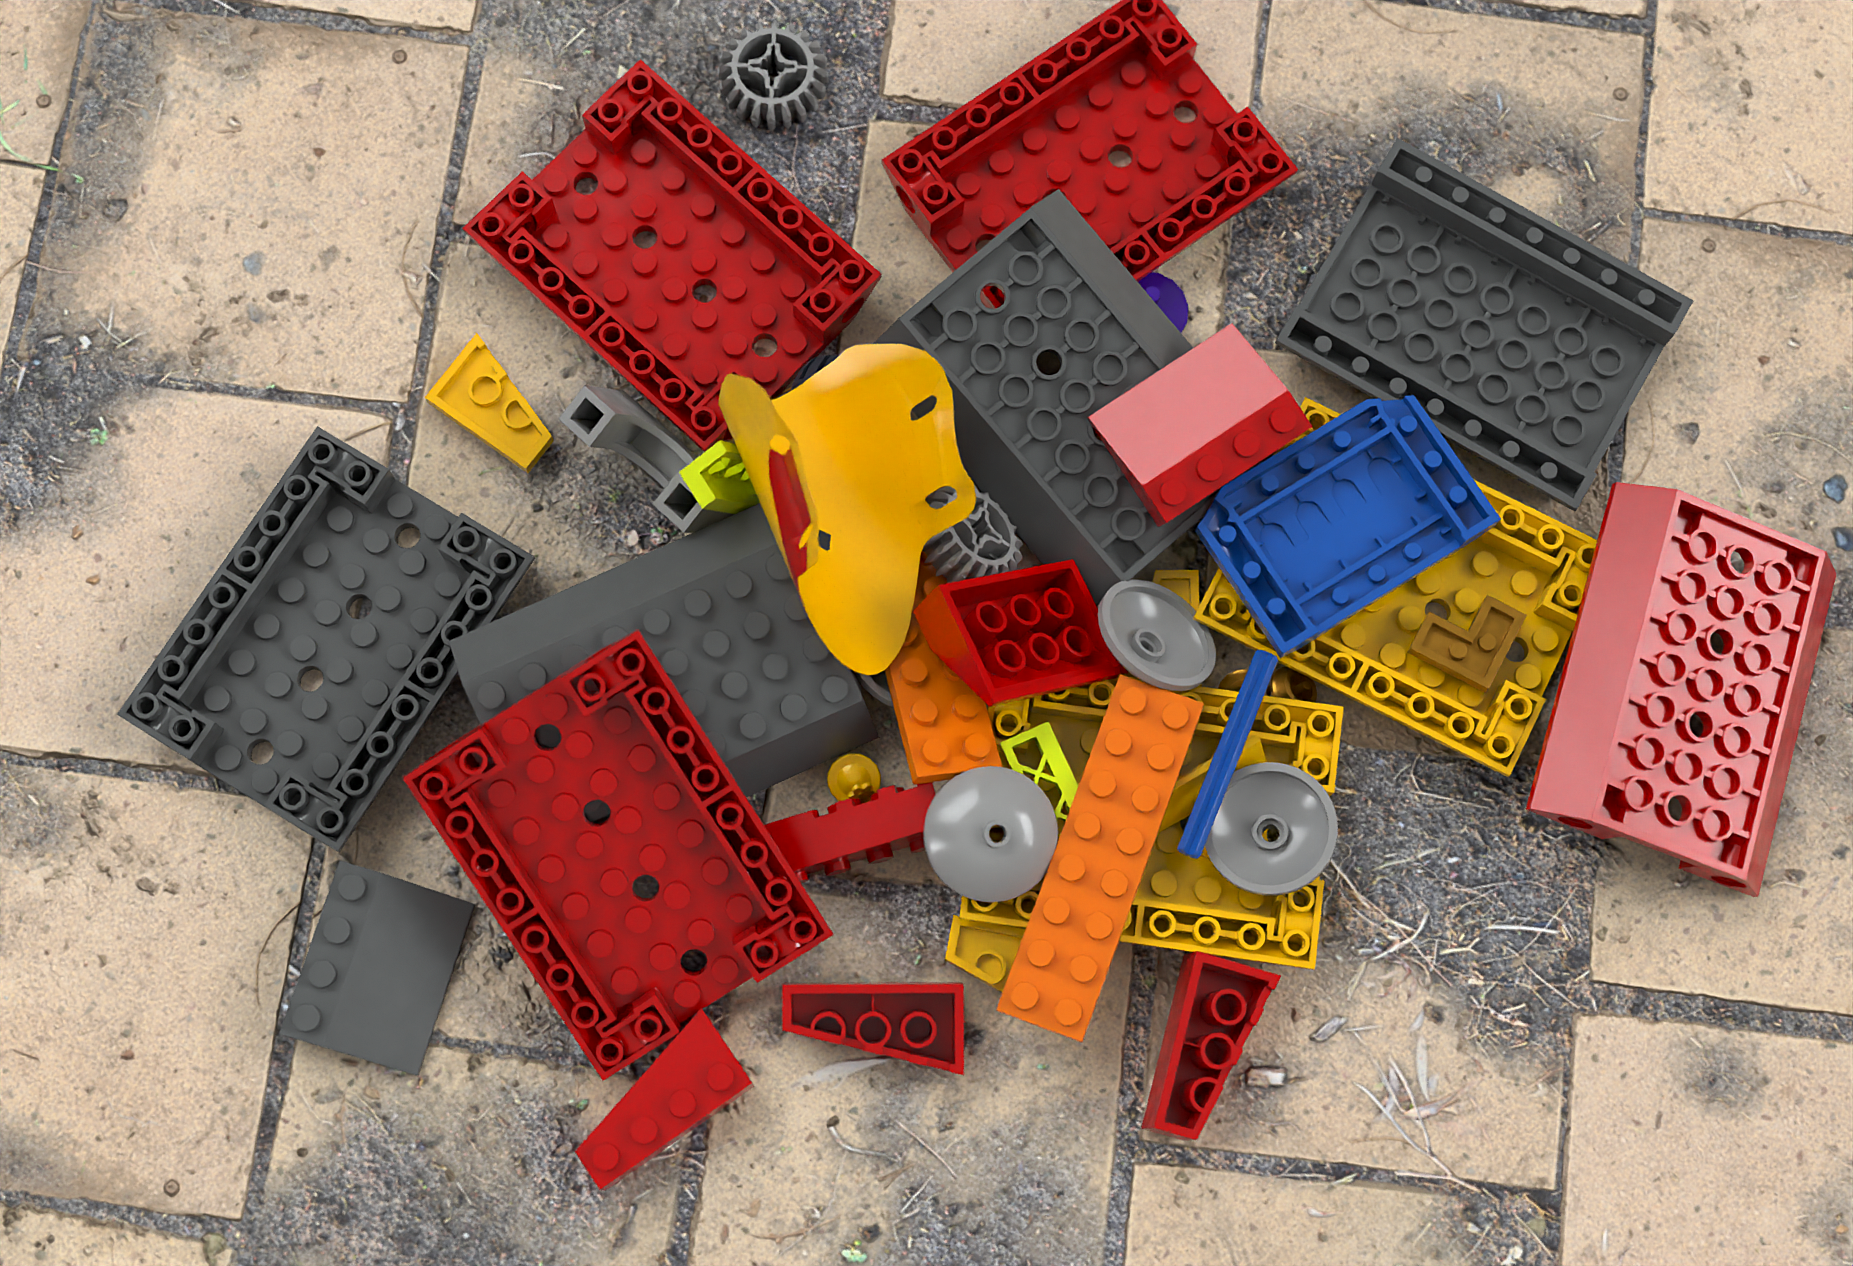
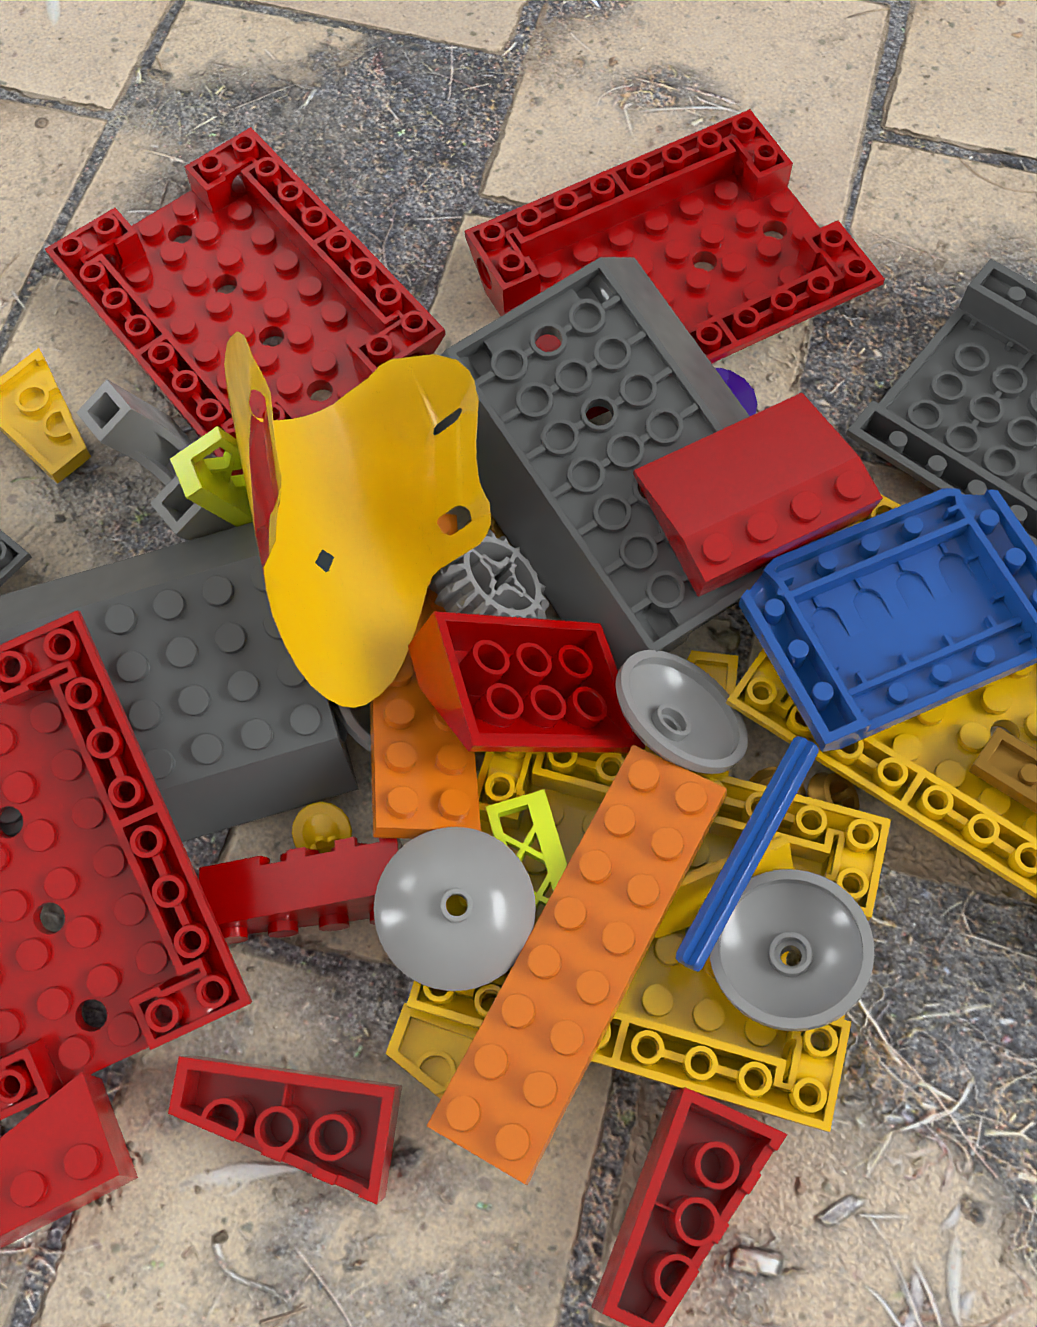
camera: 15 degrees right, 10 degrees down
light grey gear [718,19,829,131] -> none

